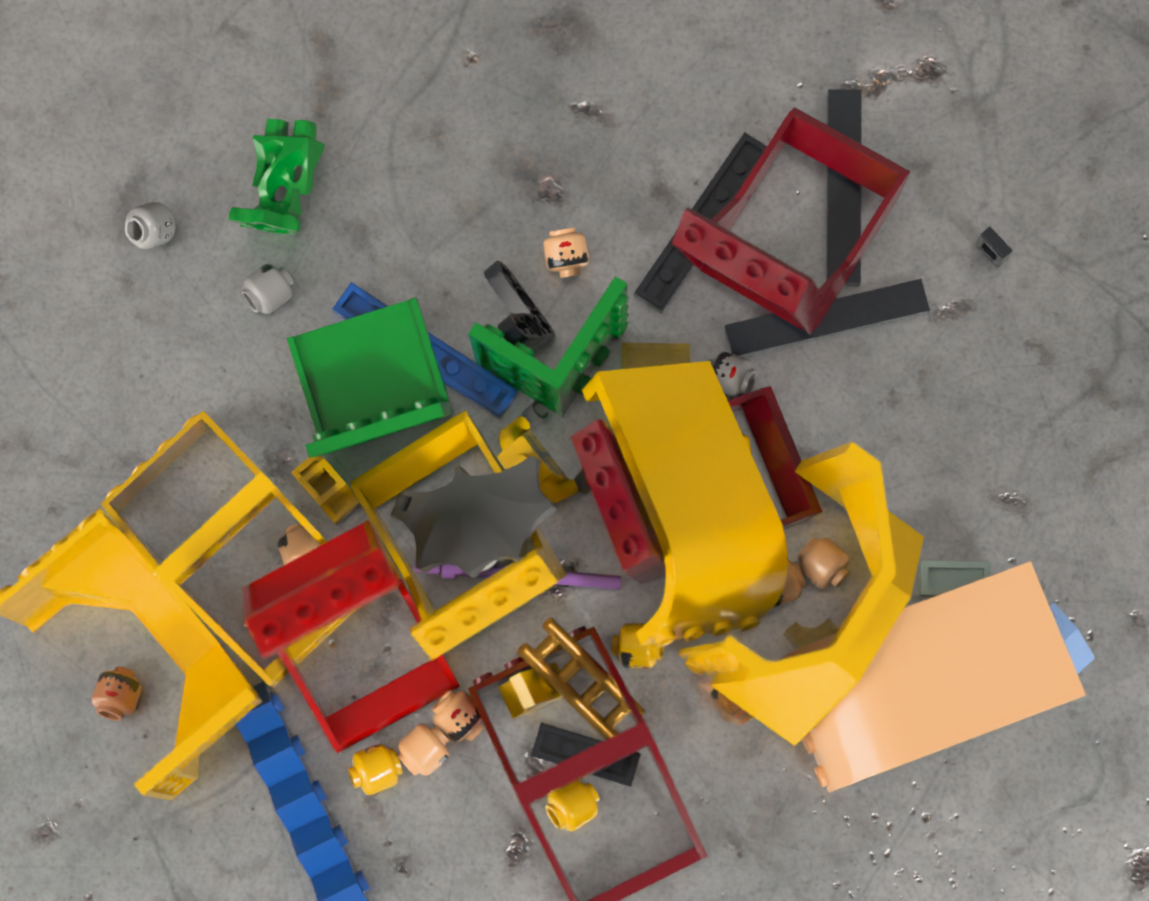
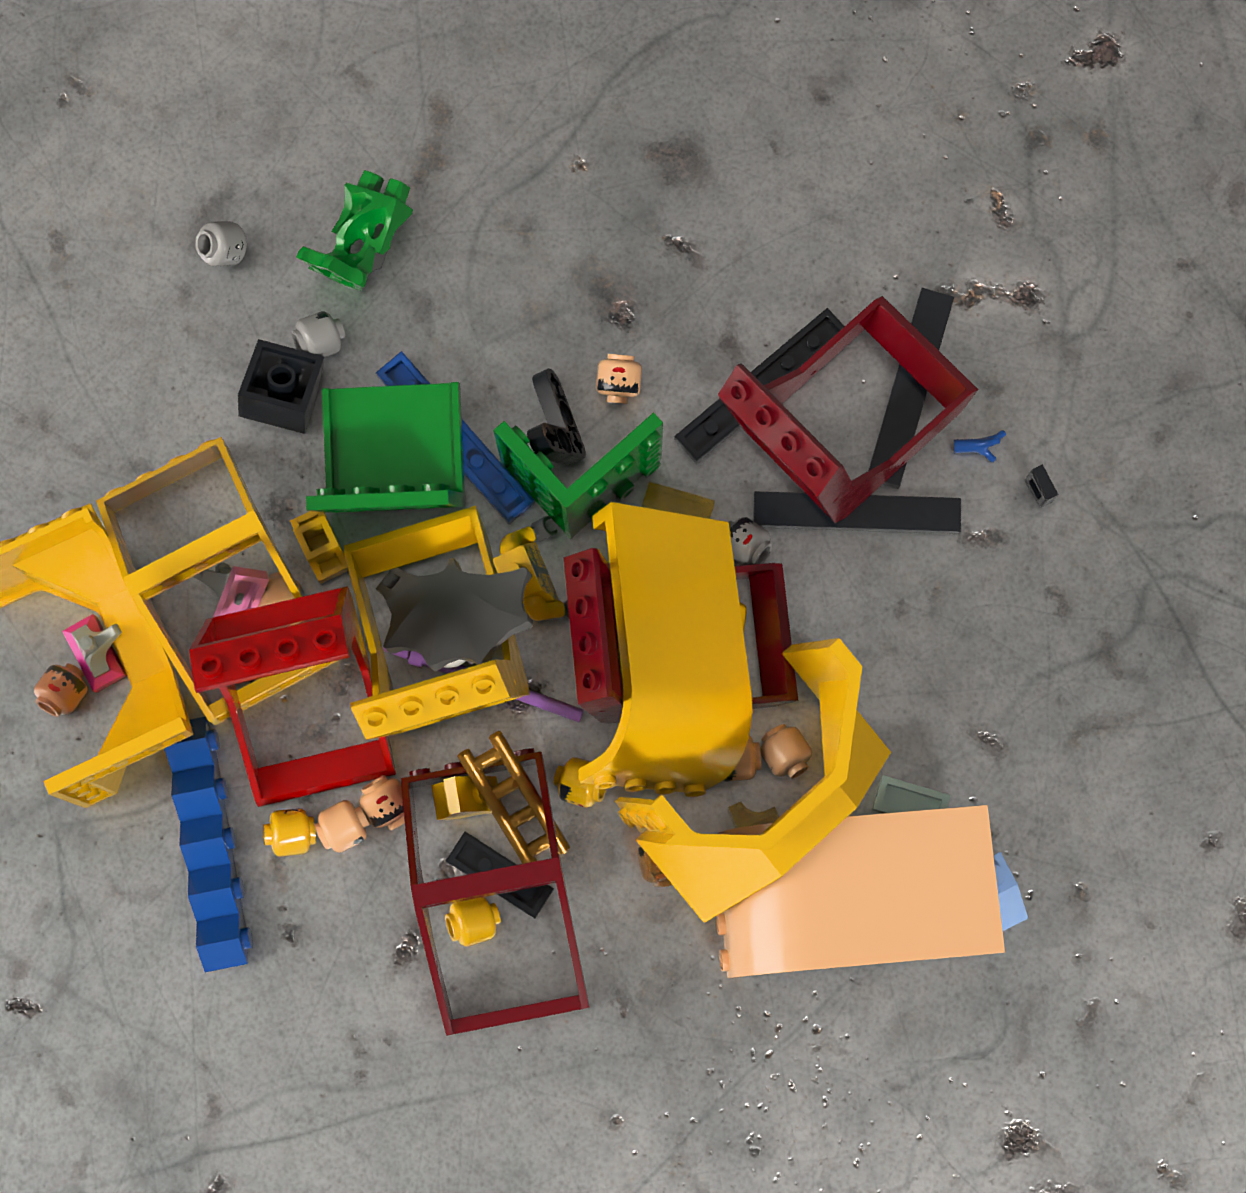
camera: 10 degrees right, 0 degrees up
none -> piece [62,614,127,693]
none -> bright pink piece [193,562,269,617]
none -> black slope [238,339,325,434]
none -> blue bar [954,430,1006,462]

